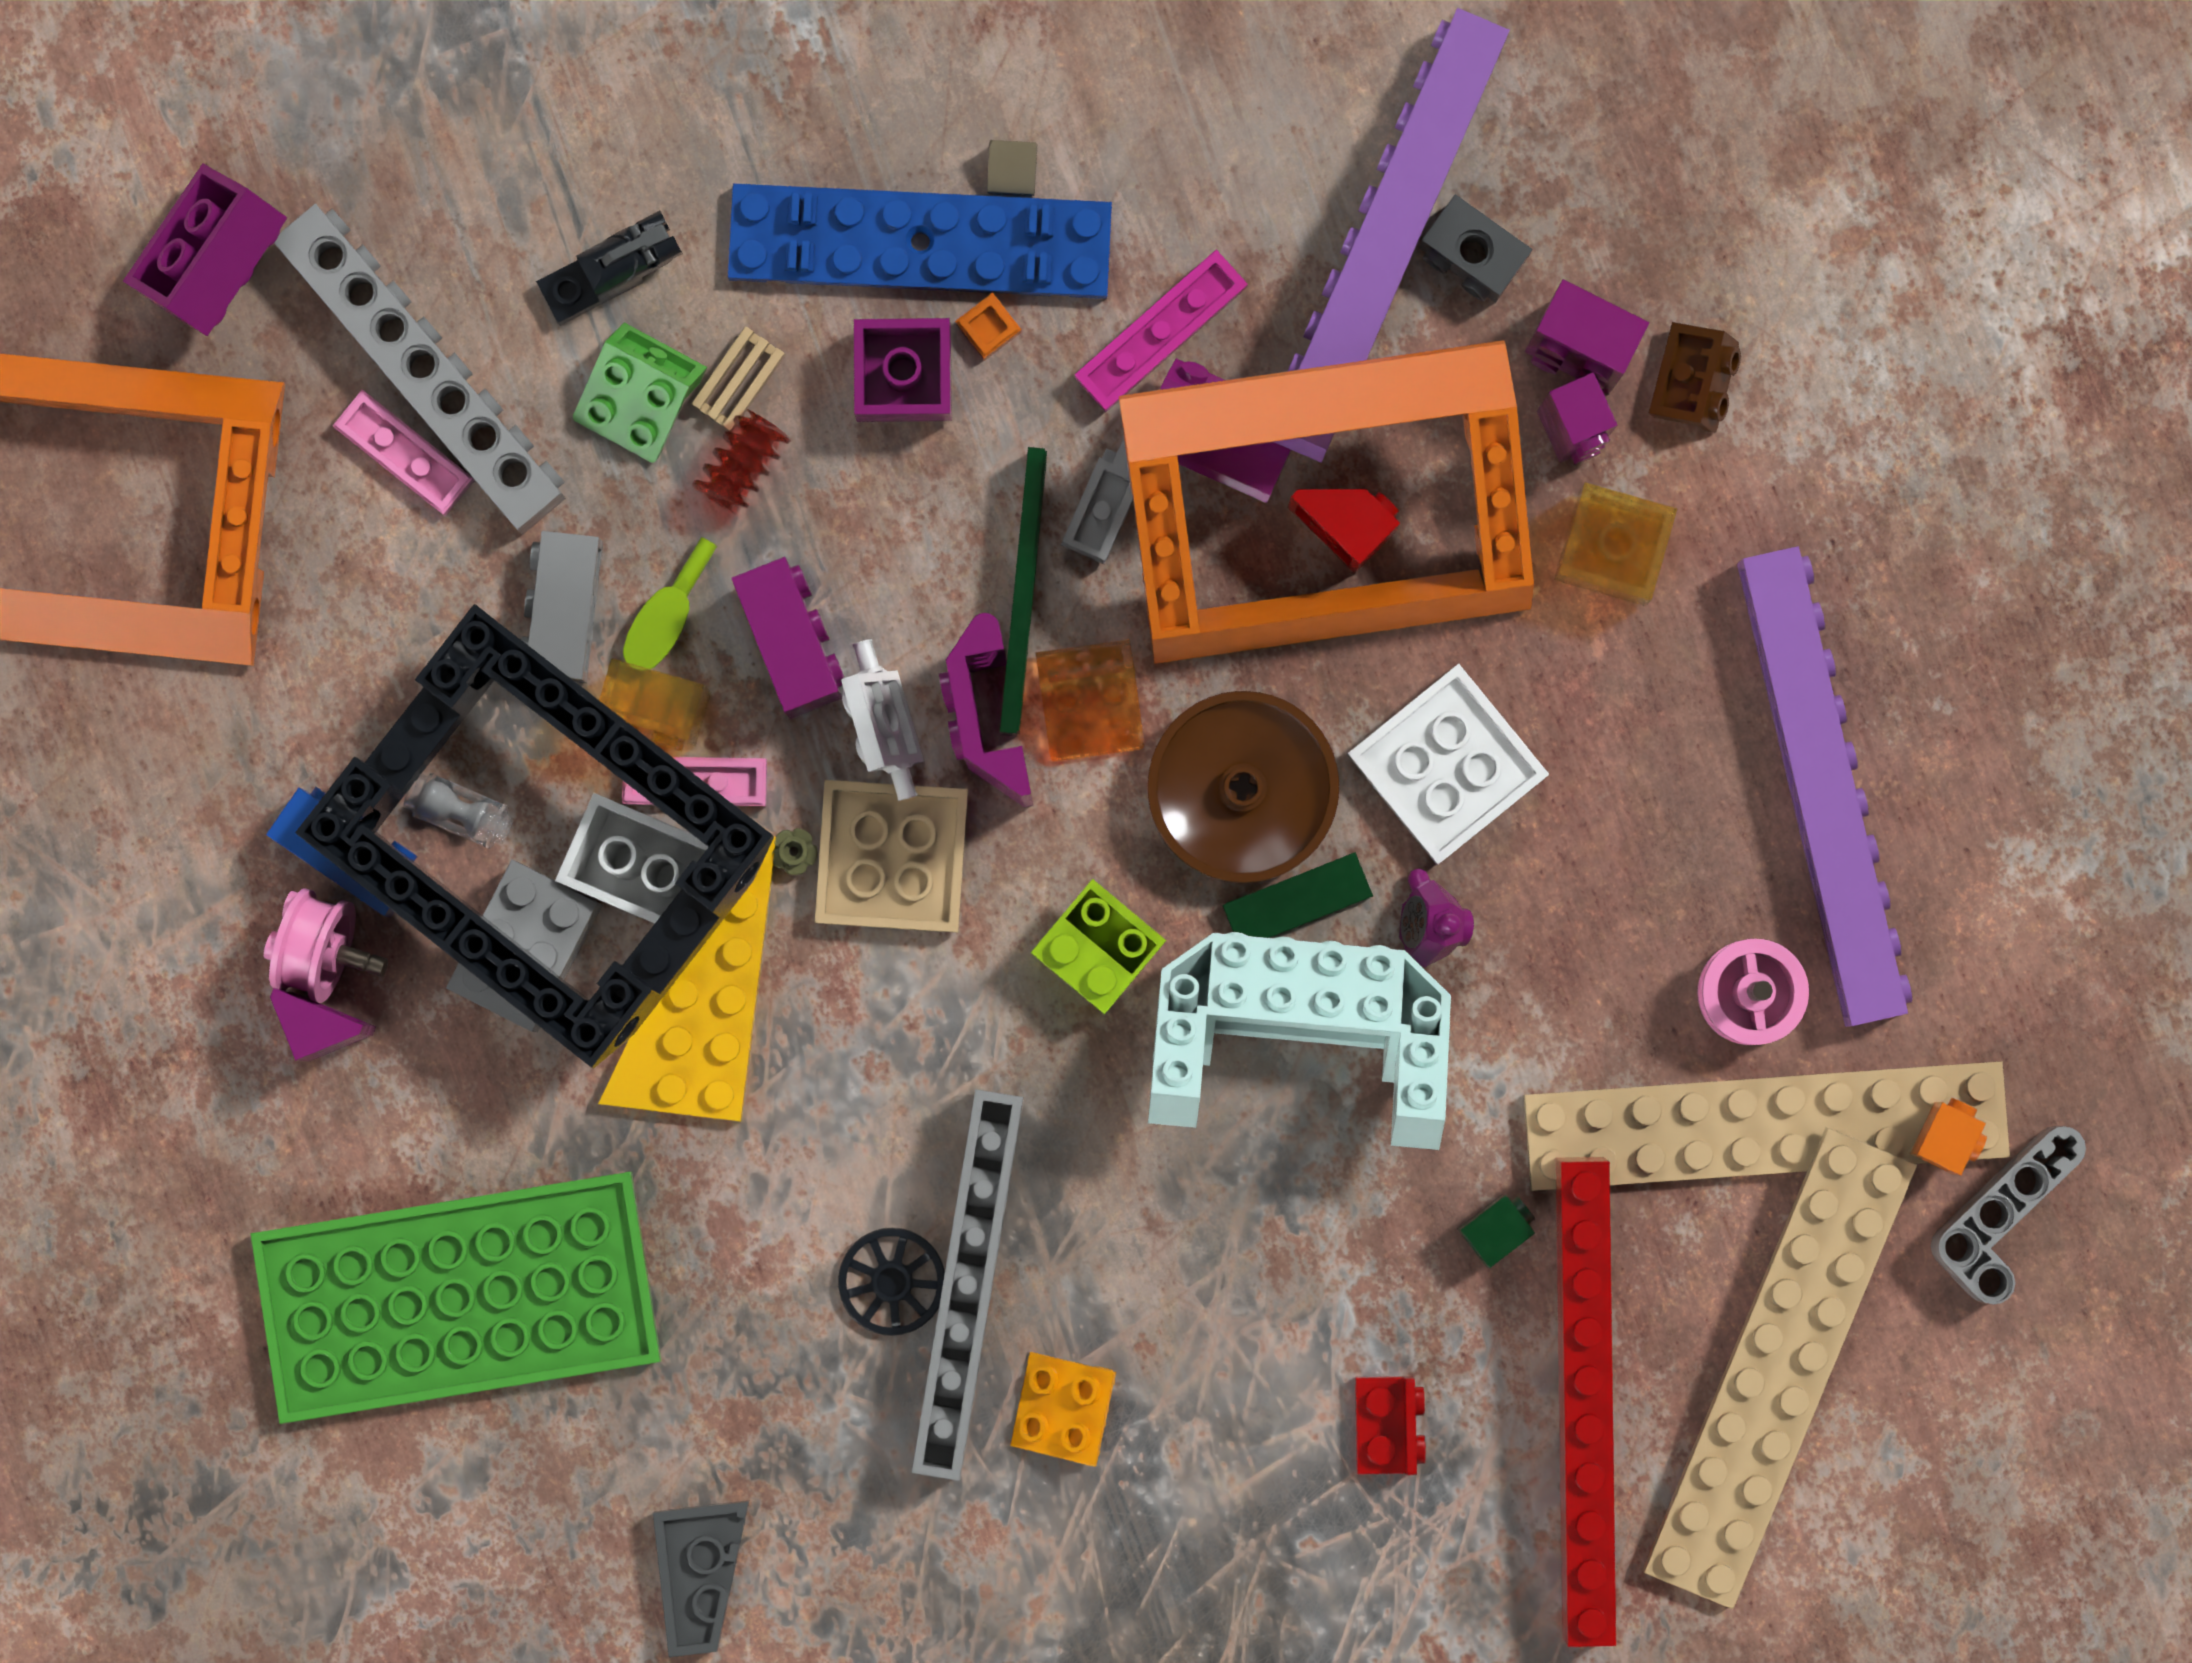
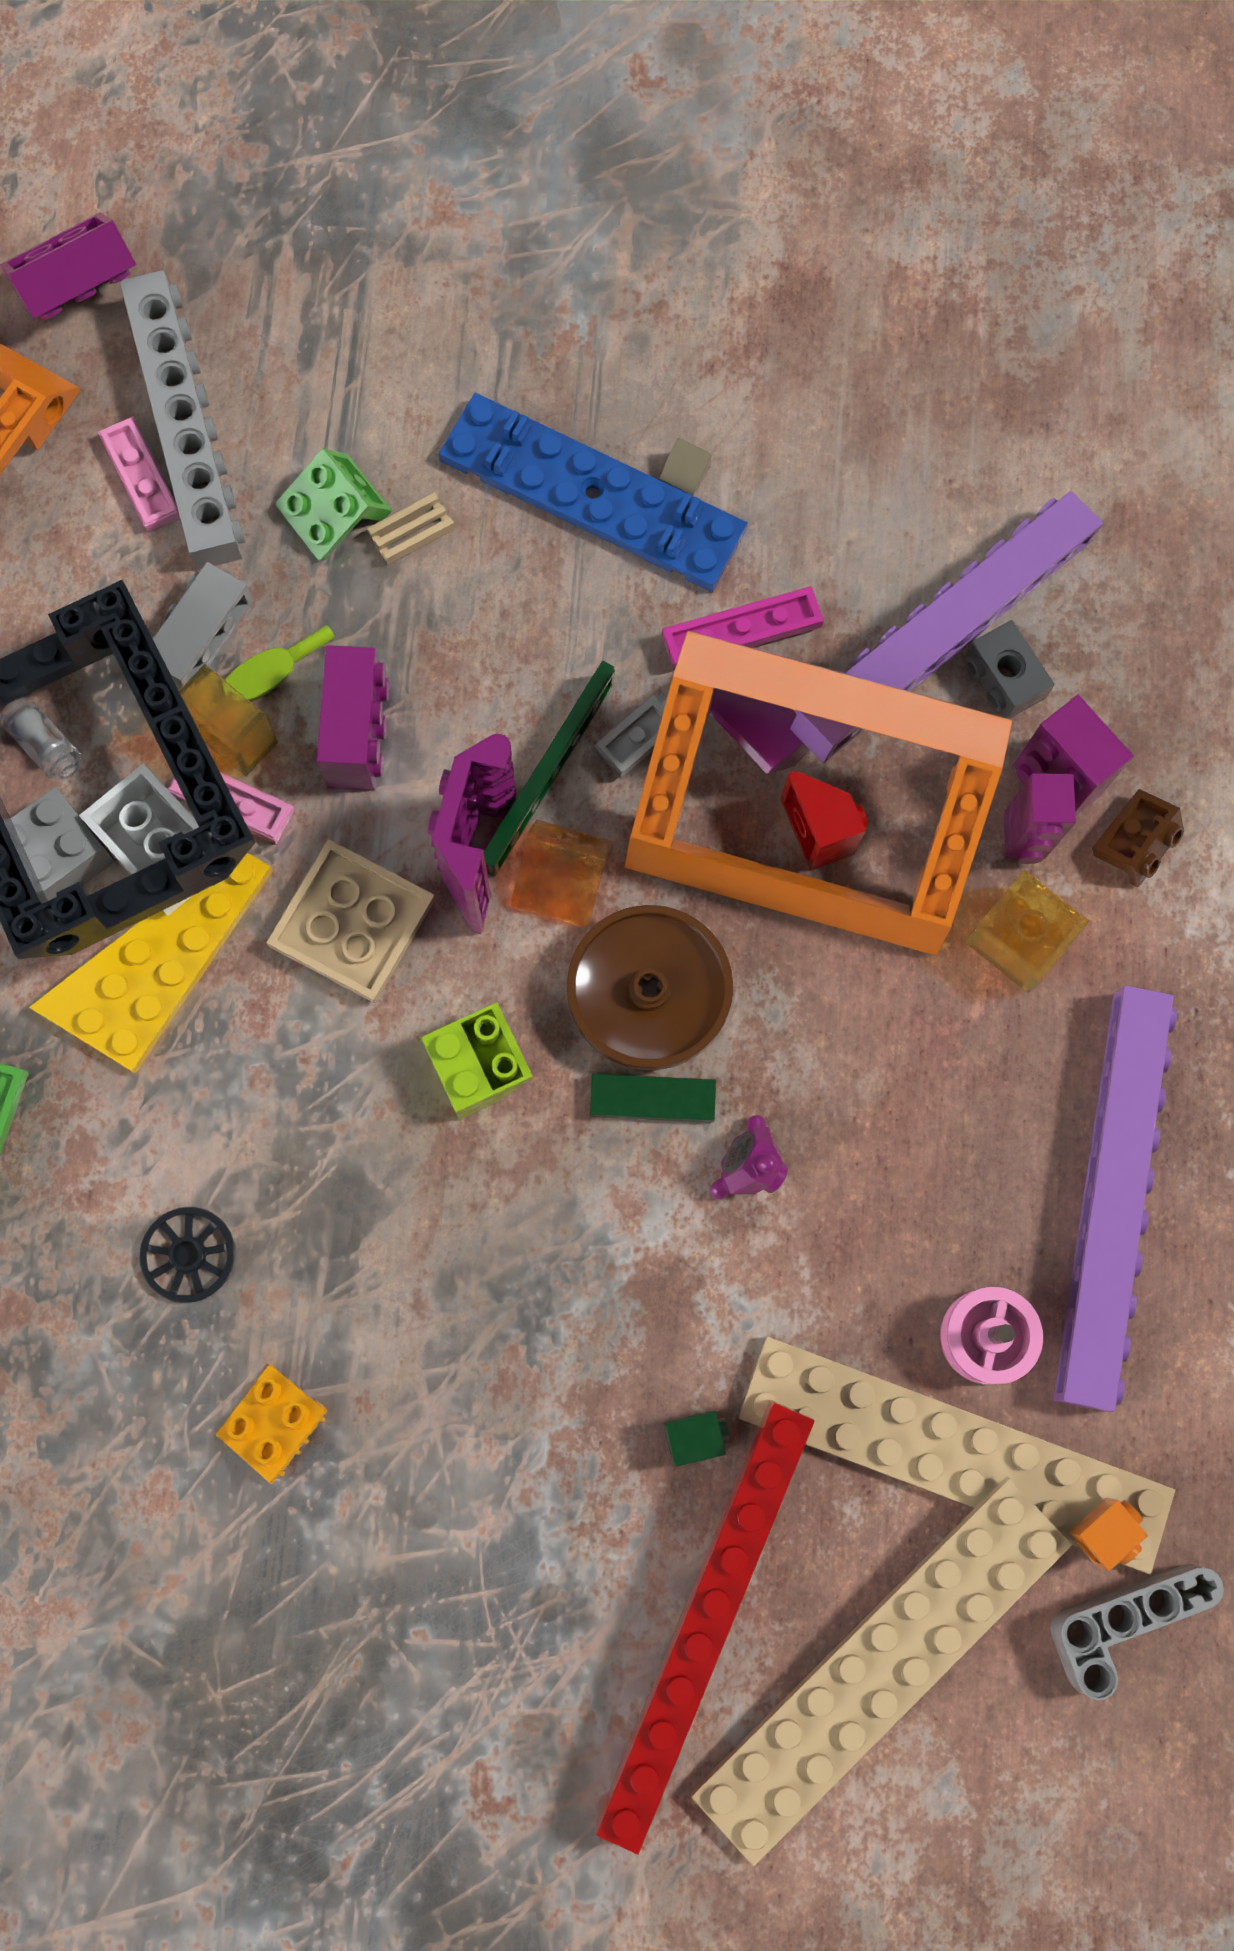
camera: 20 degrees right, 10 degrees down
black plate [536,210,683,326] -> none
clear red piece [692,409,791,515] -> none
olive plate [772,828,818,875] -> none
white plate [841,639,924,801] -> none
magenta brick [854,318,952,422] -> none
light grey brick [912,1089,1024,1481] -> none
orange tile [955,292,1022,361] -> none
light aqua wedge [1148,932,1451,1150] -> none
white plate [1347,664,1549,865] -> none
red bracket [1355,1376,1426,1475] -> none

